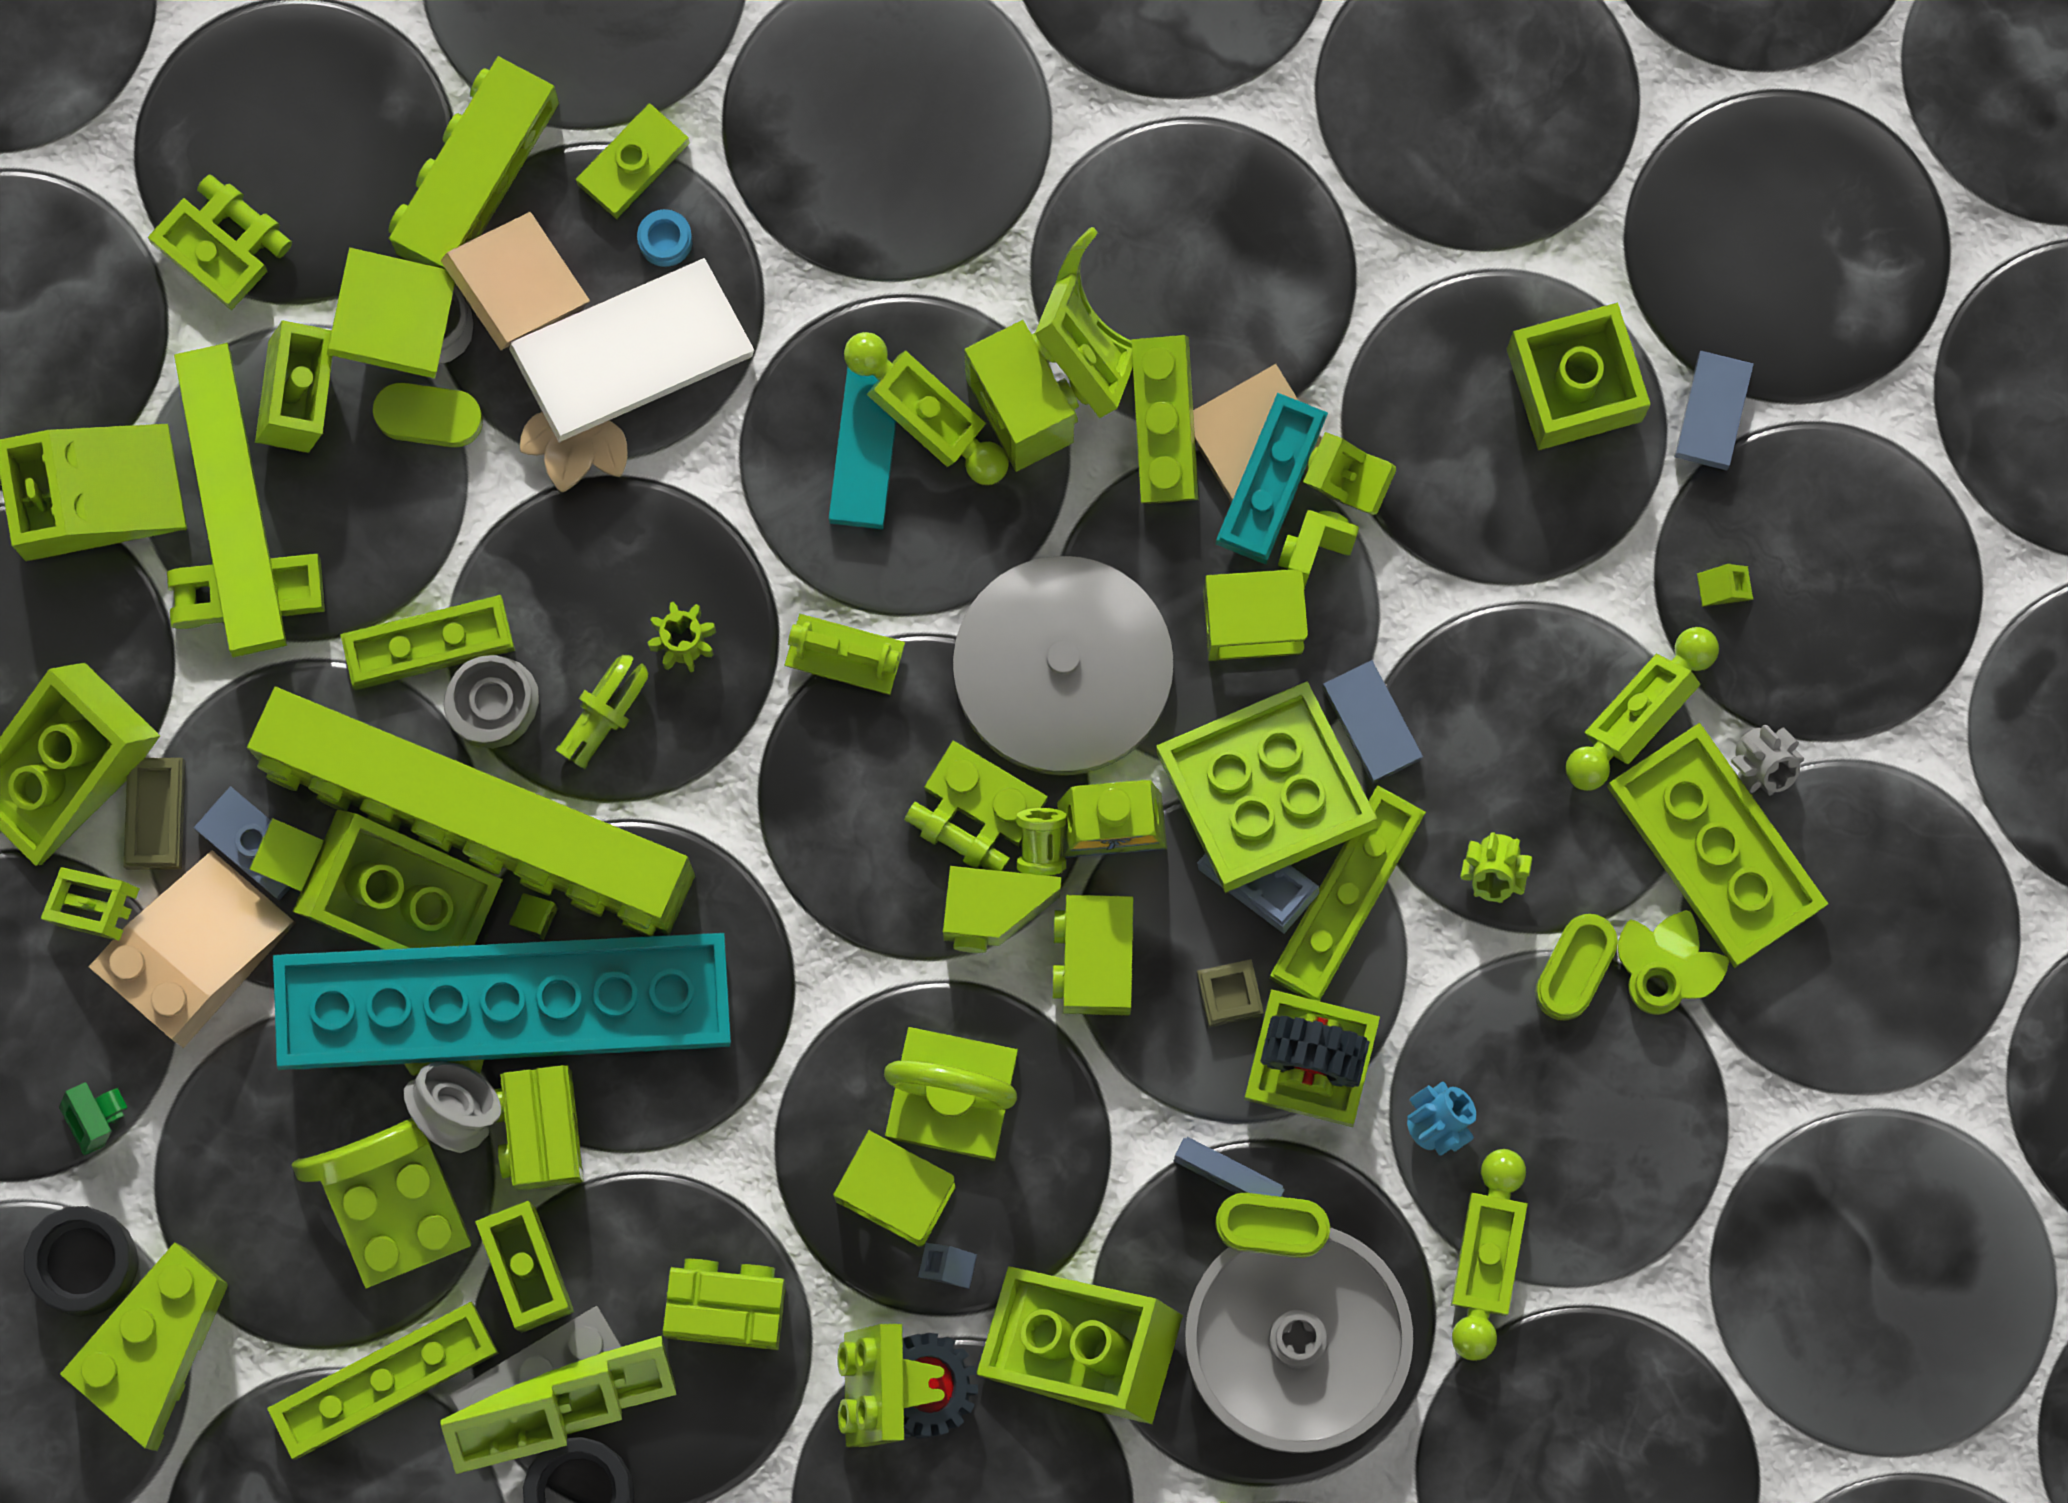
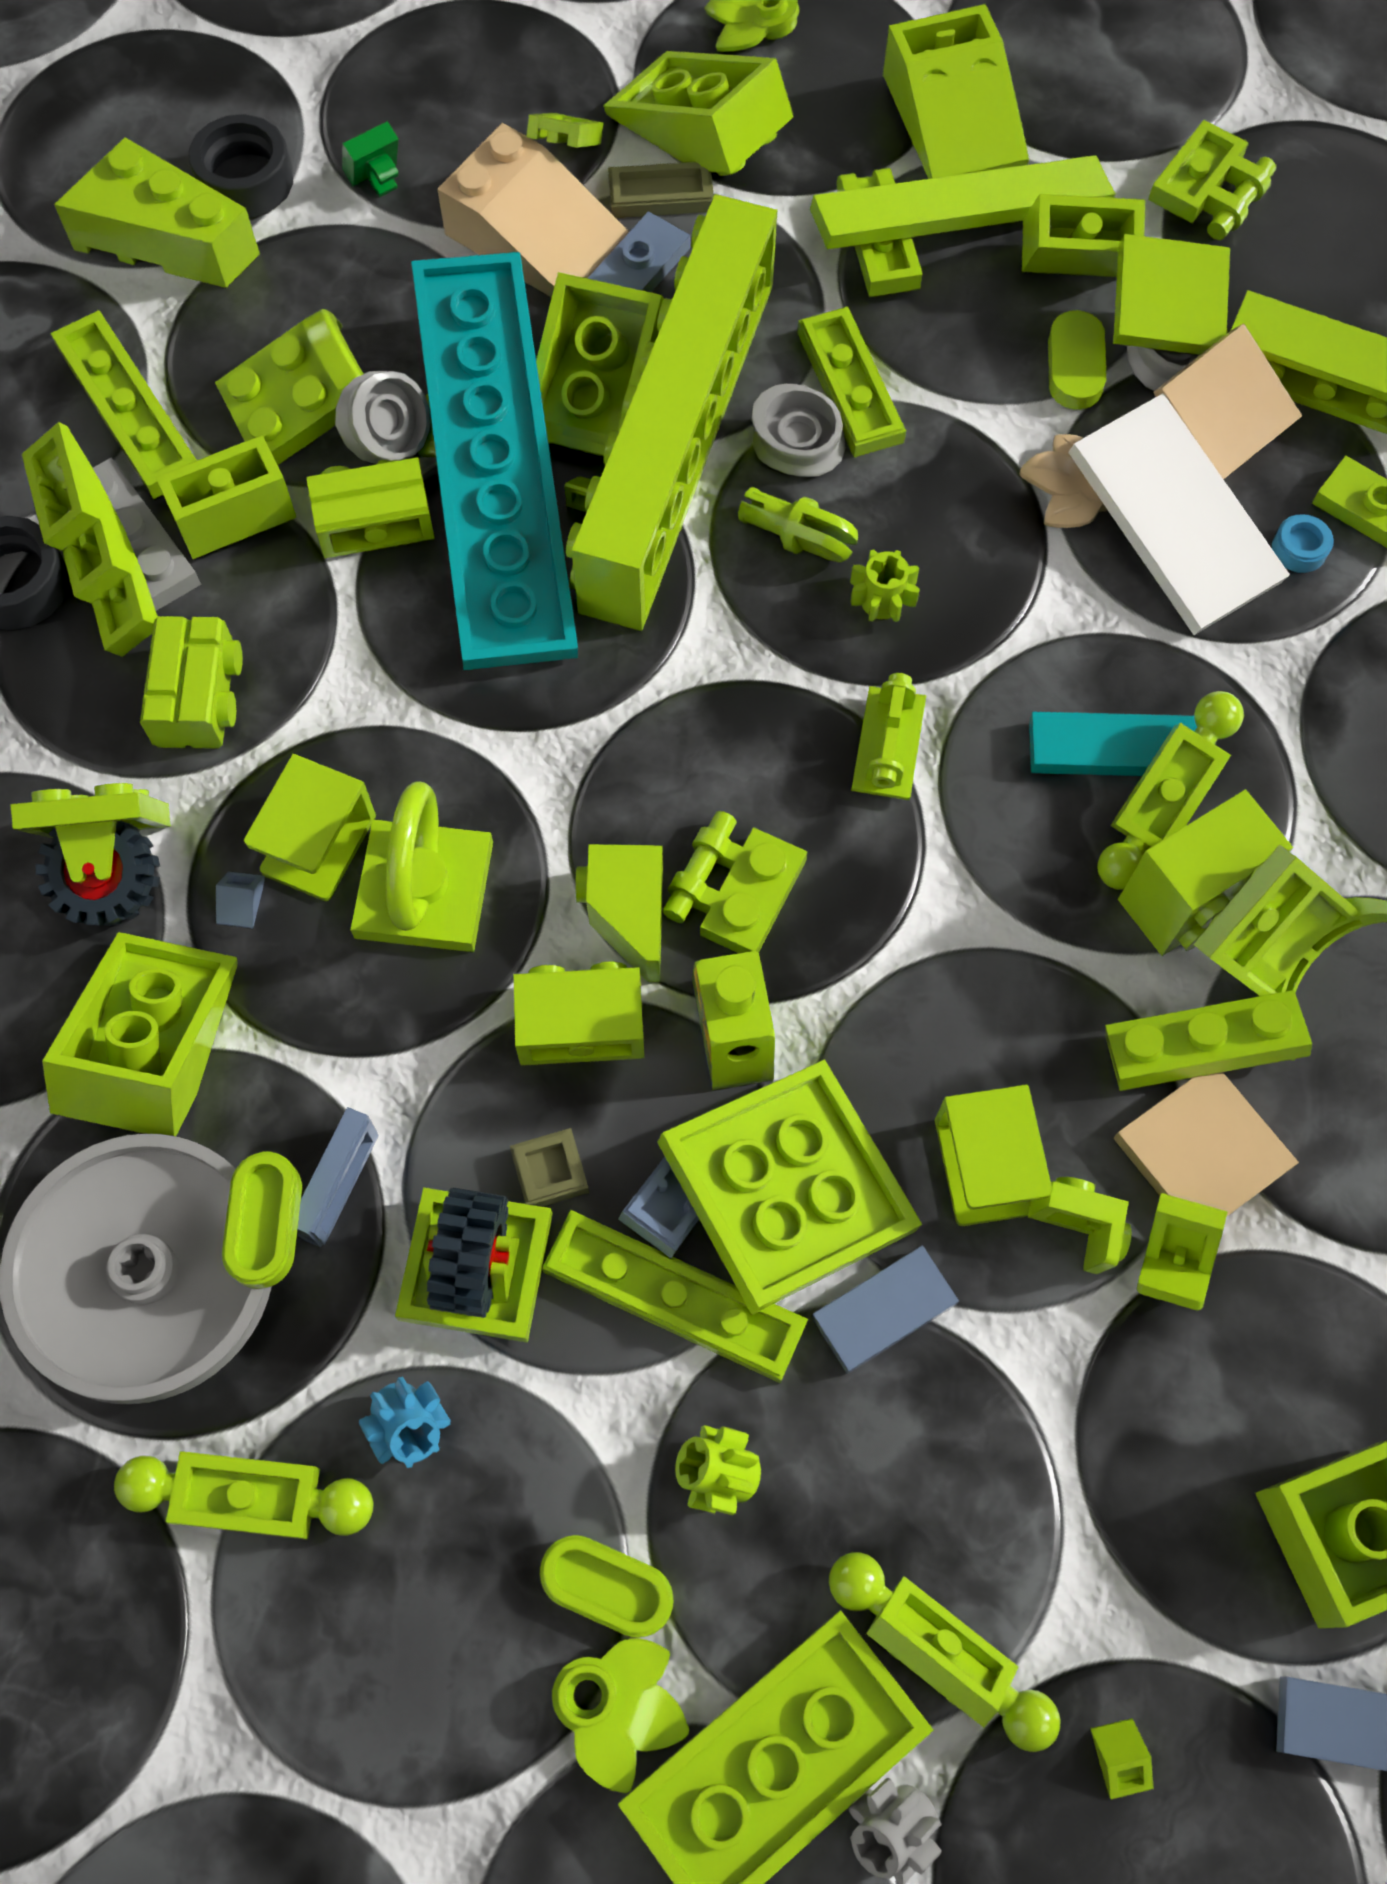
camera: 85 degrees right, 10 degrees down
lime tile [249,818,324,892] -> none
light grey dish [953,556,1173,775] -> none
lime bush [1017,808,1067,876] -> none
teal tile [1215,392,1328,564] -> none

